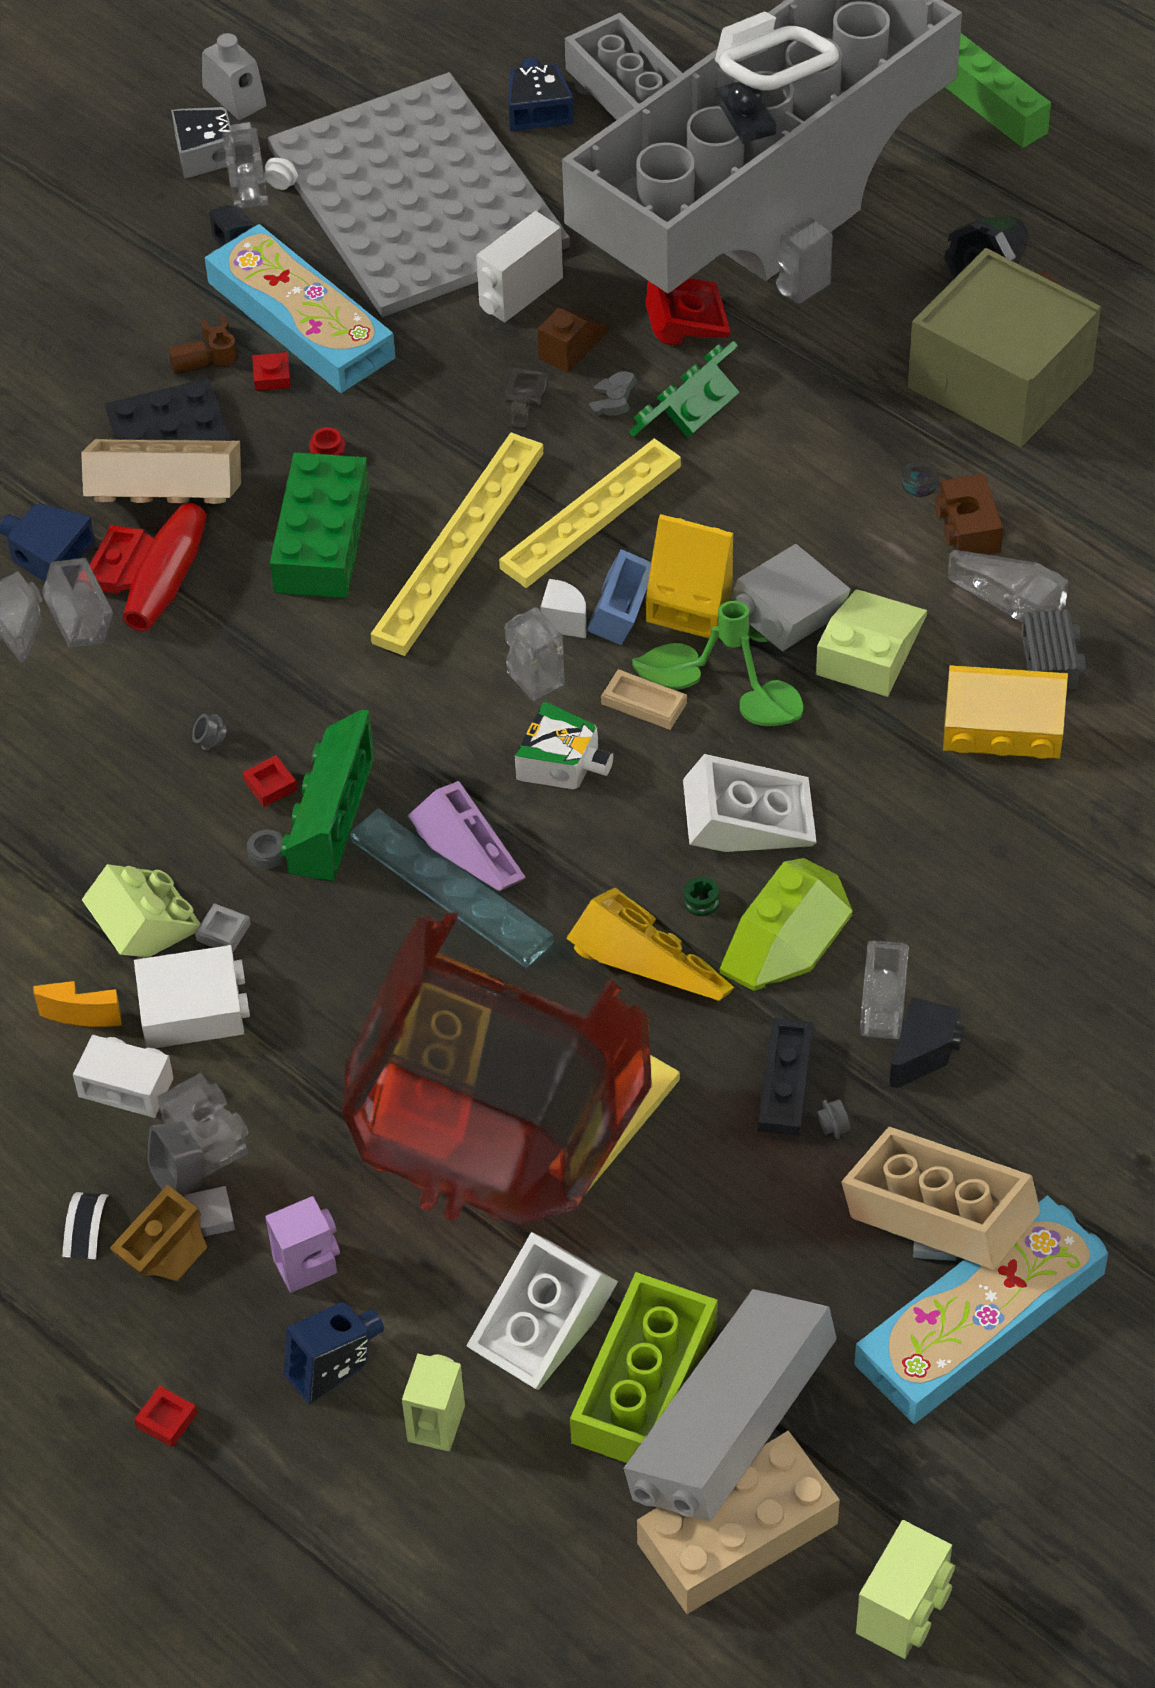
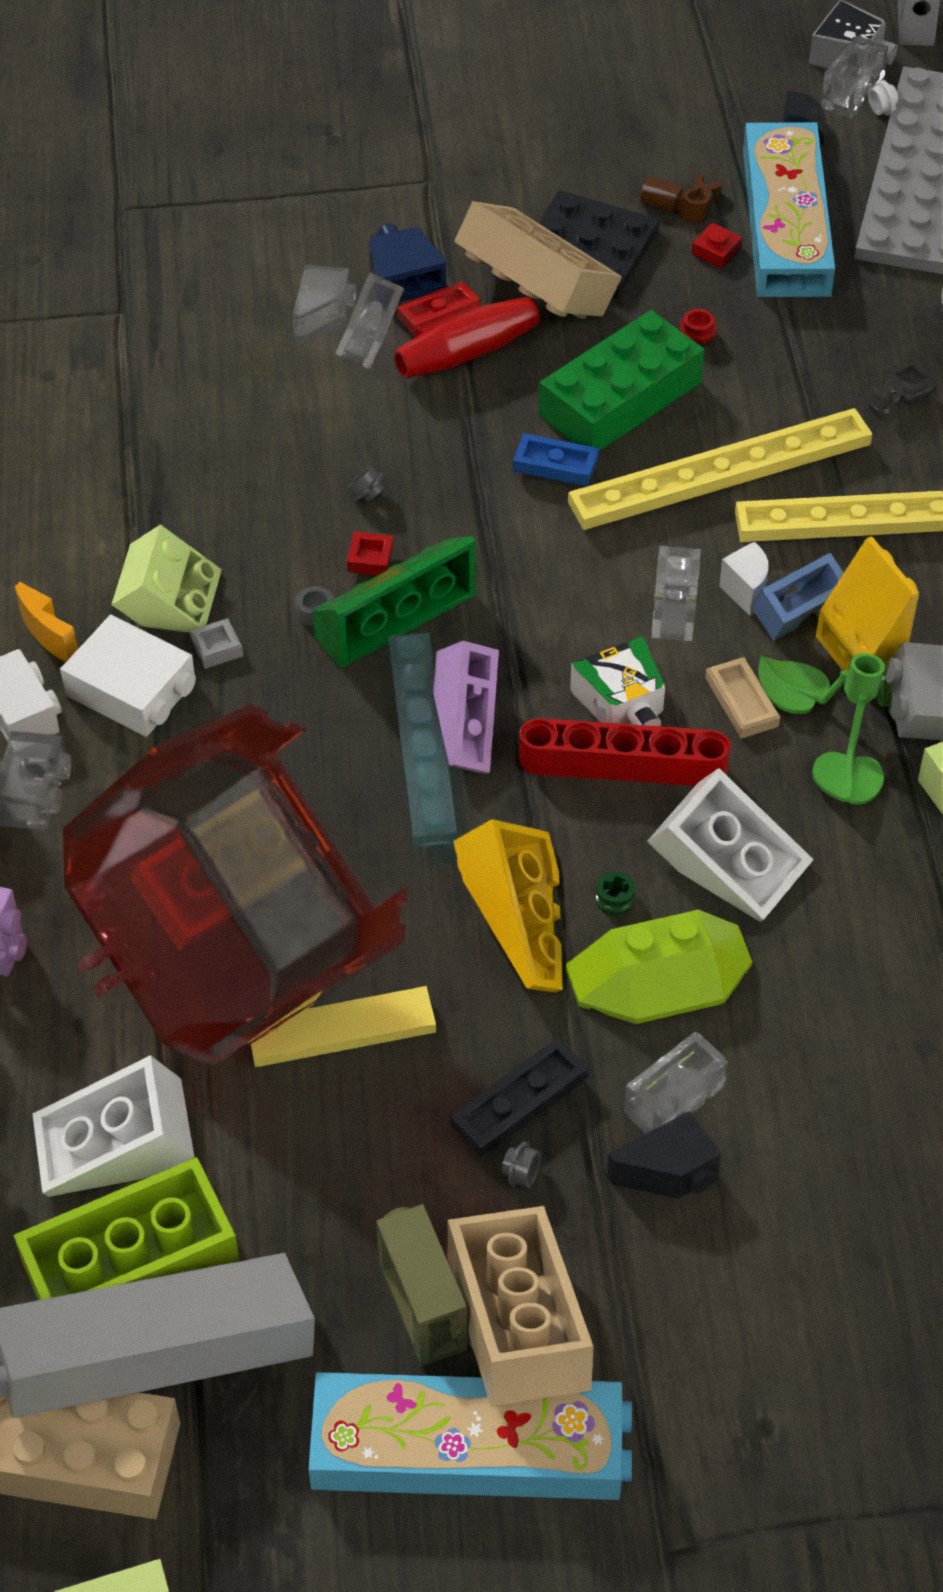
camera: 40 degrees right, 0 degrees up
none -> olive window [376,1204,467,1367]
none -> blue plate [513,433,599,487]
none -> red beam [519,718,731,786]

